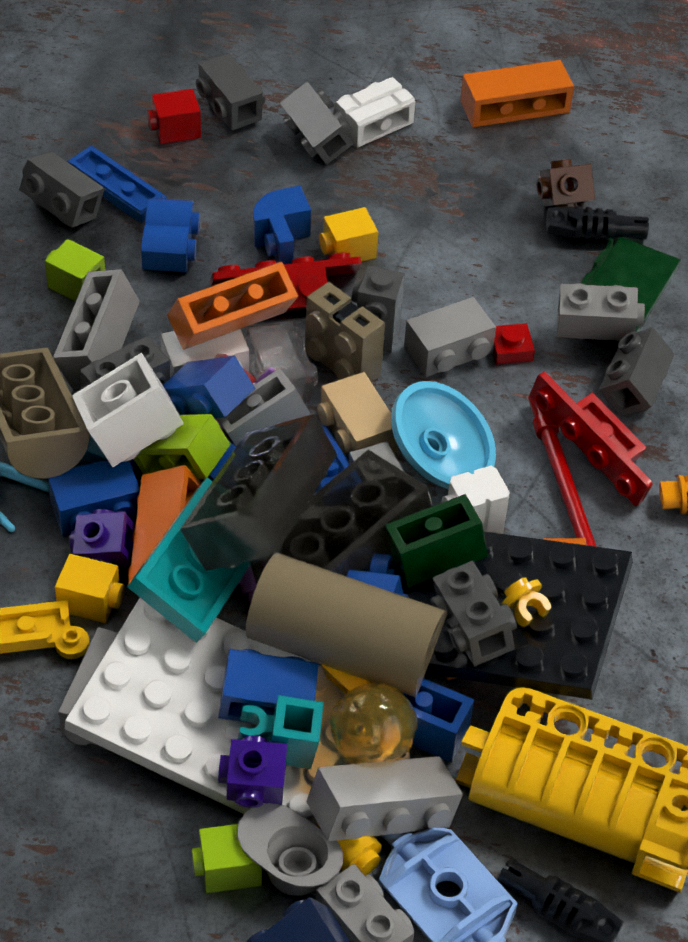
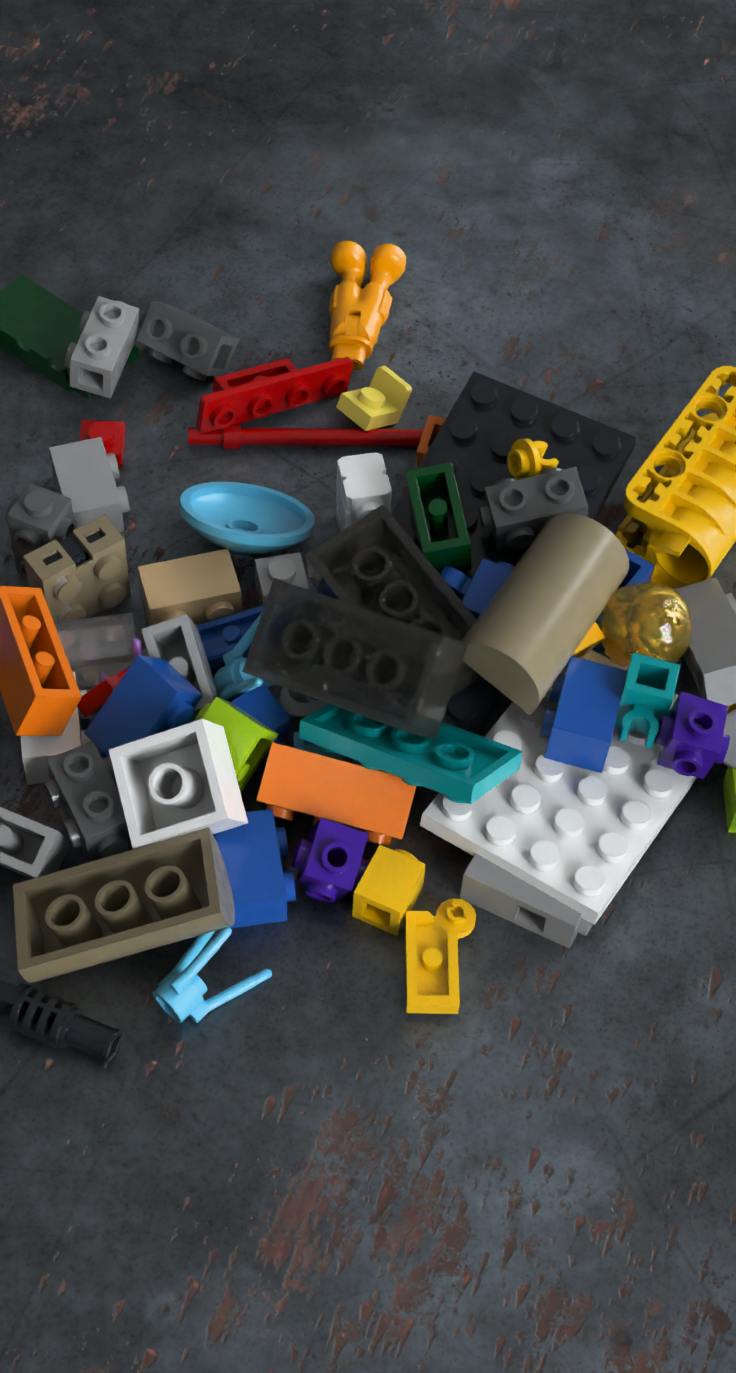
camera: 80 degrees left, 5 degrees up
none -> light yellow bracket [336,366,412,431]

